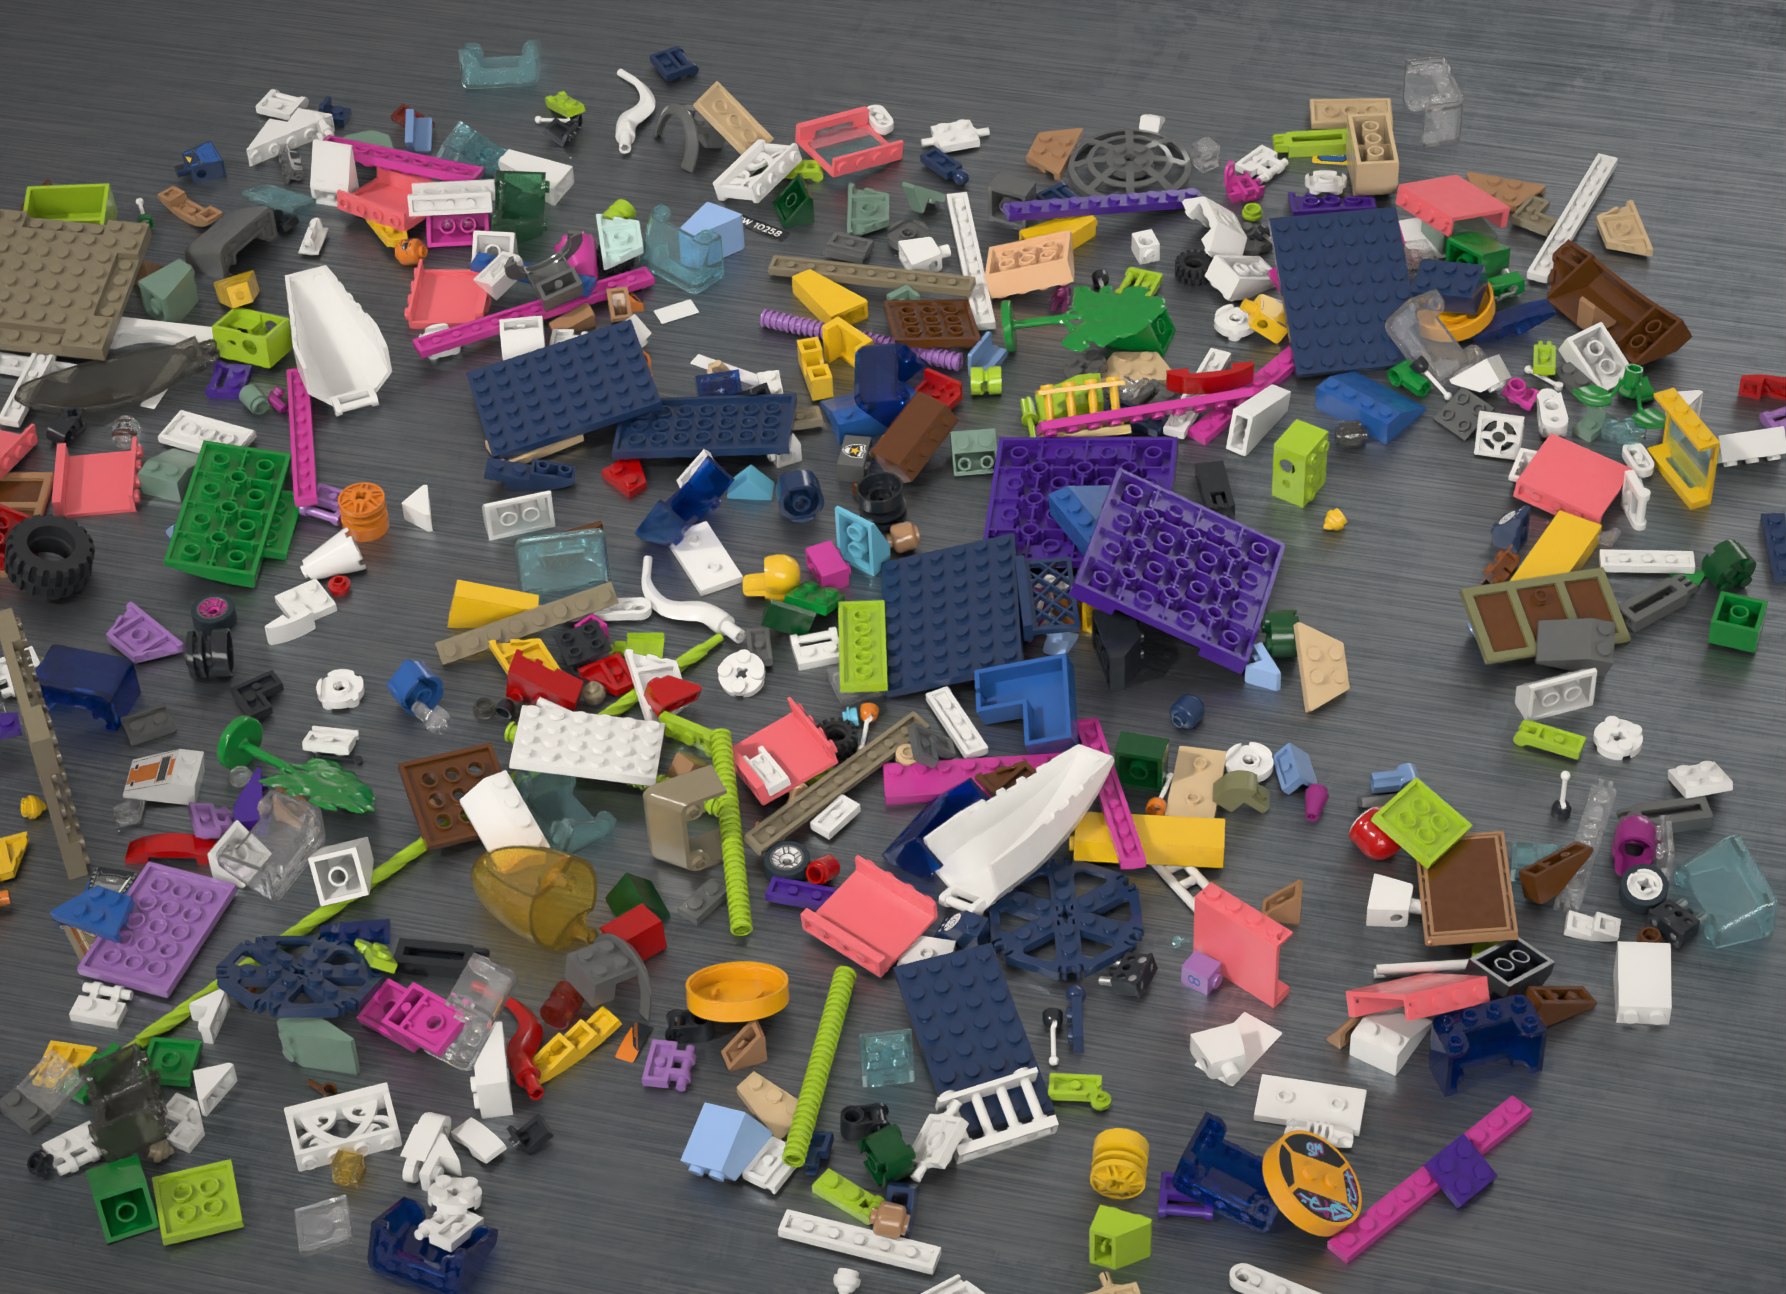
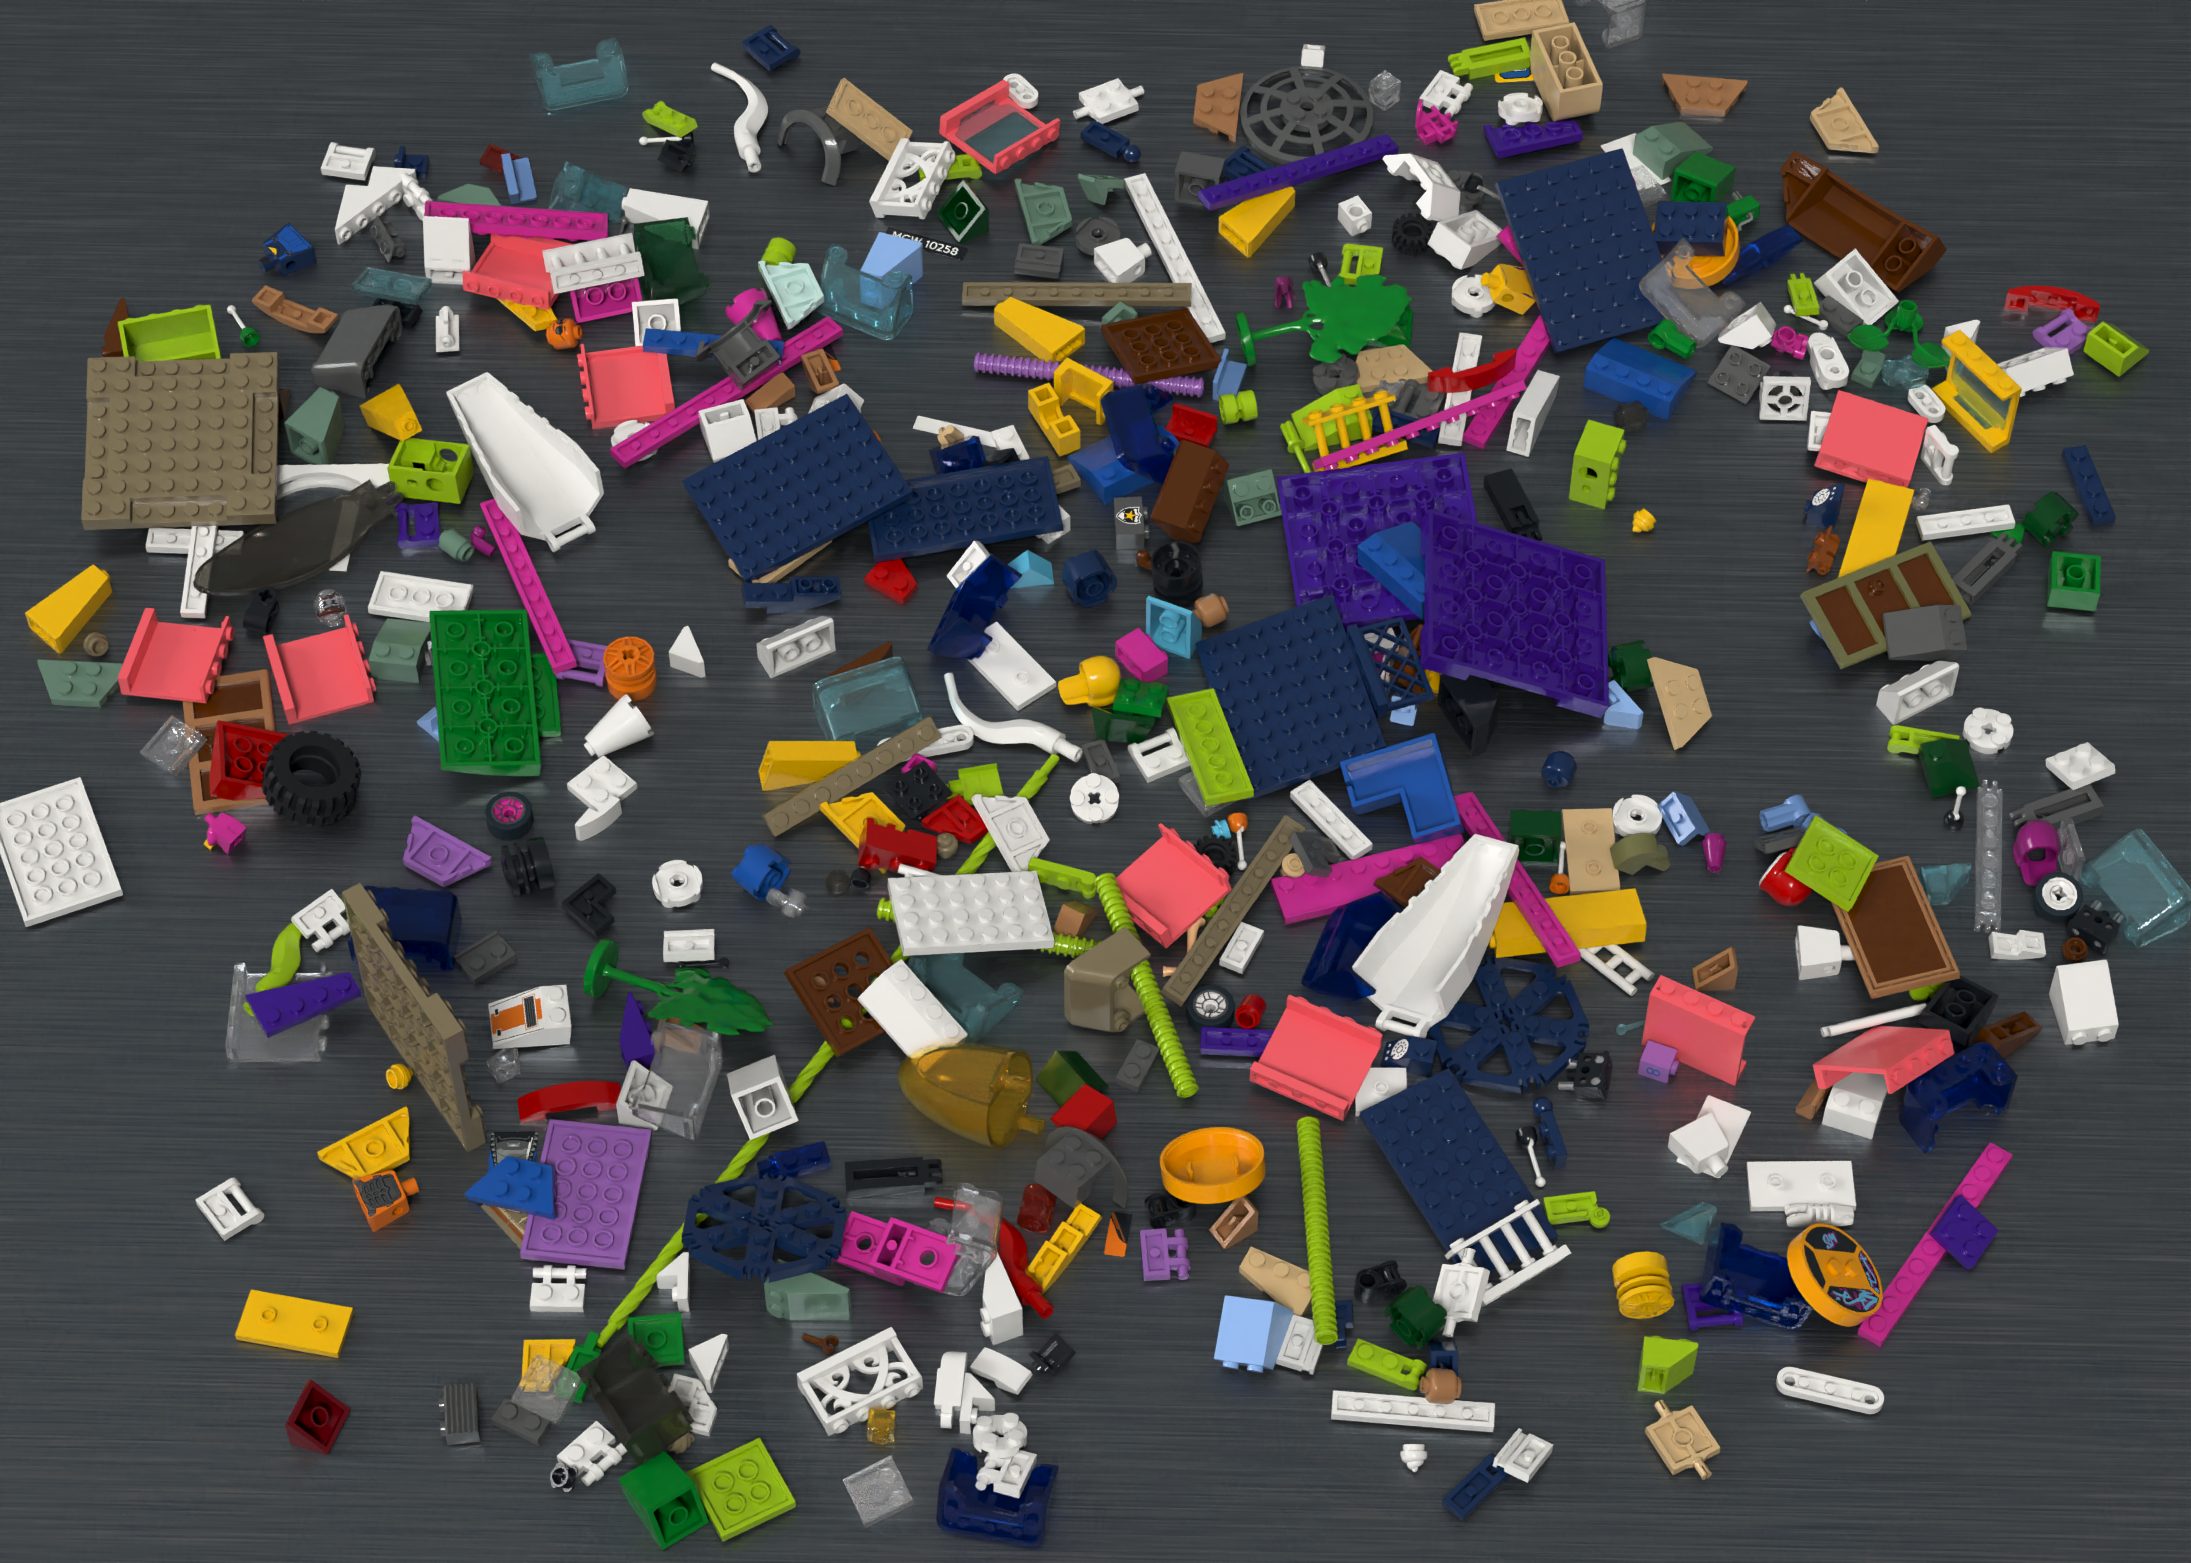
camera: 15 degrees left, 10 degrees up
medium lavender plate [188,802,234,839] -> none
clear plate [229,766,253,788] -> none
red plate [328,575,351,596] -> none
lime hinge [354,939,398,974] -> none
white slope [473,251,524,301] -> none
red slope [644,675,702,718] -> none
white sticker [654,299,699,324] -> none
white hinge [742,746,791,796] -> none
clear light blue slope [859,1028,915,1087] -> none
light nougat slope [985,230,1075,299] -> none
lime plate [1242,203,1263,222] -> none
coral panel [1395,175,1511,237] -> none
hinge [1409,355,1453,401] -> none
dark tan plate [1510,194,1558,237] -> none
reddish brown slope [1519,841,1594,904] -> none
white plate [1527,153,1618,284] -> none
medium nougat slope [1577,296,1617,330] -> none
none -> clear light blue slope [1659,1202,1717,1245]
none -> dark green slope [1918,738,1980,799]

